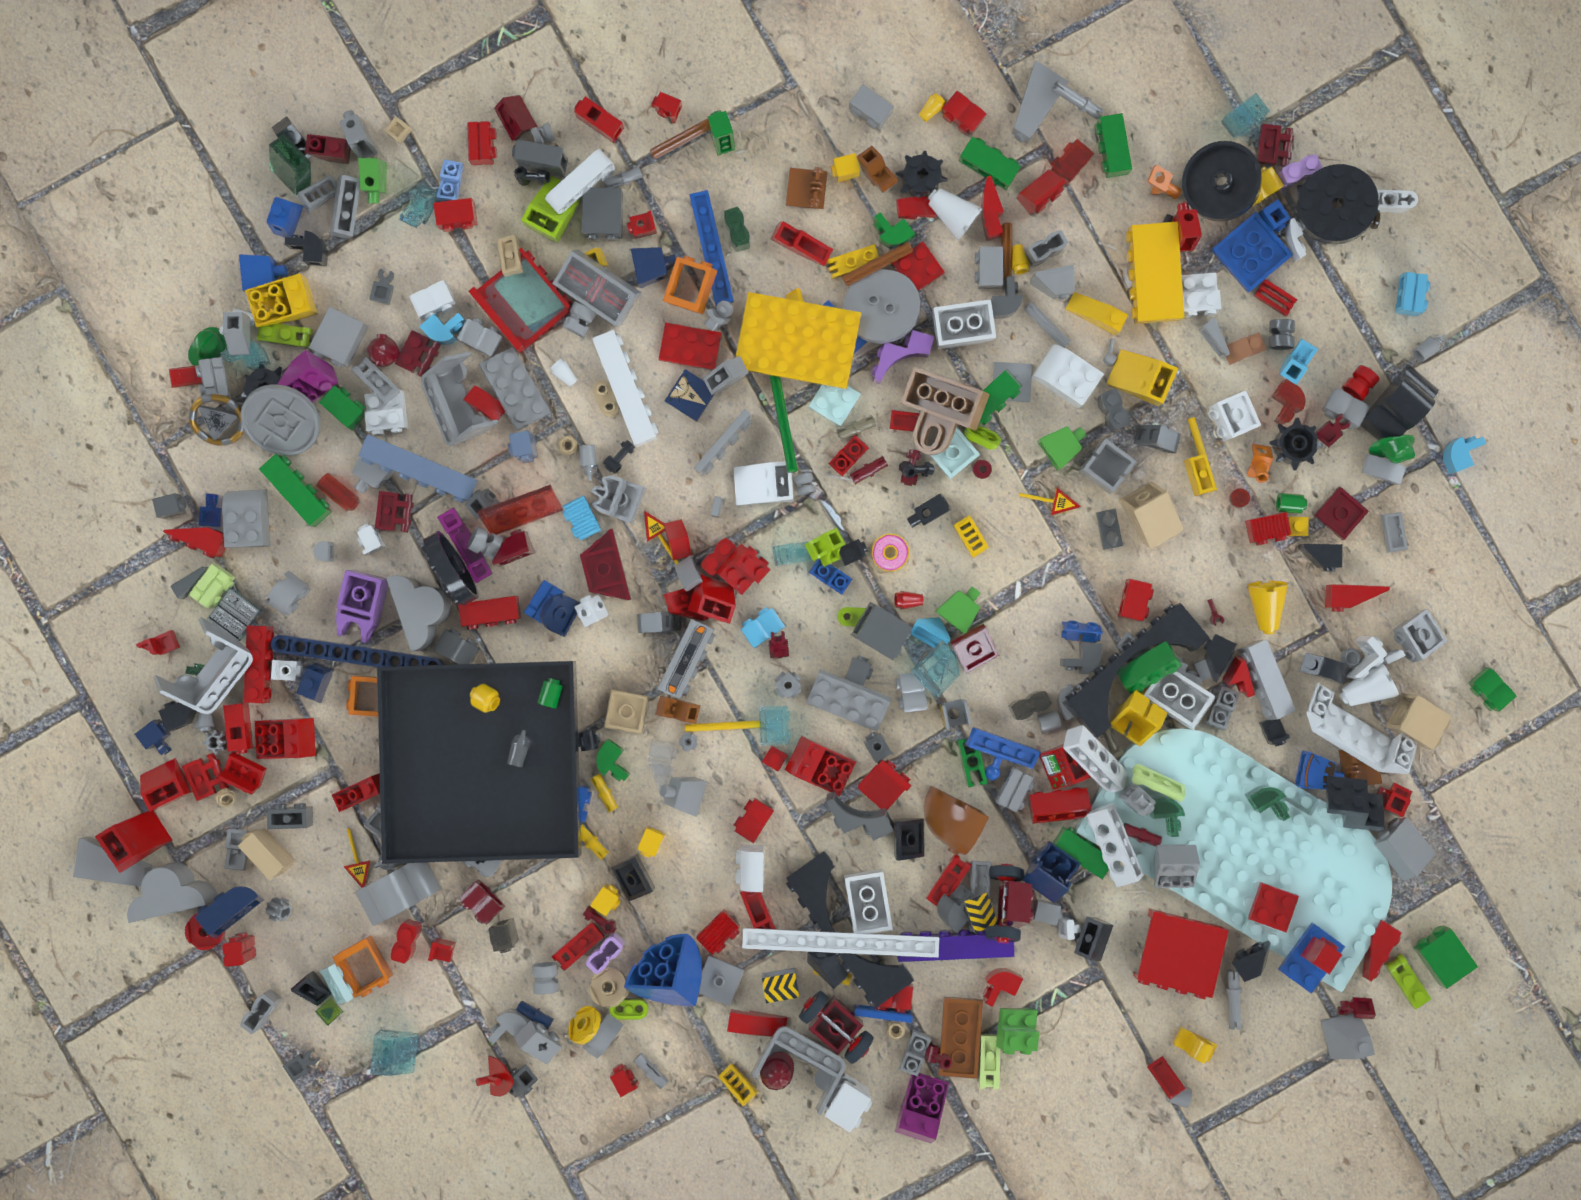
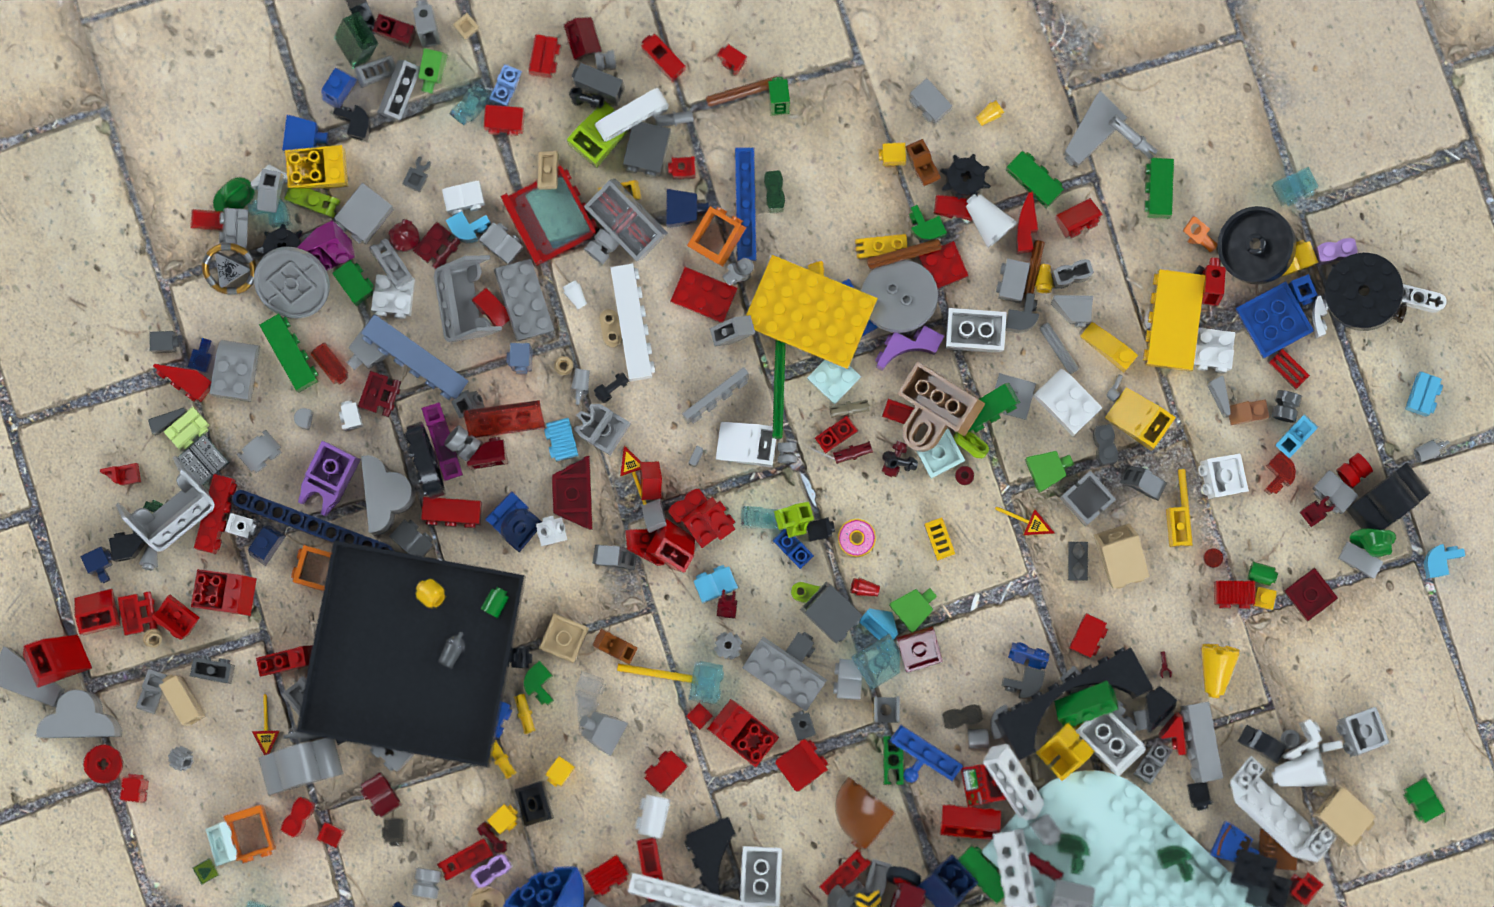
camera: 15 degrees right, 5 degrees down
dark blue brick [195,886,264,938] -> none
light grey gear [203,730,227,754] -> none
red brick [223,703,253,754] -> none
light grey brick [240,989,281,1034] -> none
black slope [291,971,332,1006] -> none
light grey slope [658,619,716,699] -> none
dark blue tile [665,369,715,422] -> none
light grey plate [679,732,698,751] -> none
red slope [771,221,833,266] -> none
dark orange hinge [786,167,828,209] -> none
dark grey arch [825,791,894,841] -> none
black slope [894,818,924,861] -> none
black torso [907,493,952,528] -> none
red brick [942,91,986,136] -> none
light grey brick [995,767,1035,812] -> none
clear red brick [1050,139,1094,187] -> none
yellowish green plate [1132,764,1185,802] -> none
orange bracket [1247,443,1274,483] -> none
dark red plate [1257,124,1294,167] -> none
black brick [1269,418,1323,471] -> none
black slope [1298,544,1343,572] -> none
red slope [1325,584,1390,612] -> none
light grey plate [1380,512,1408,553] -> none

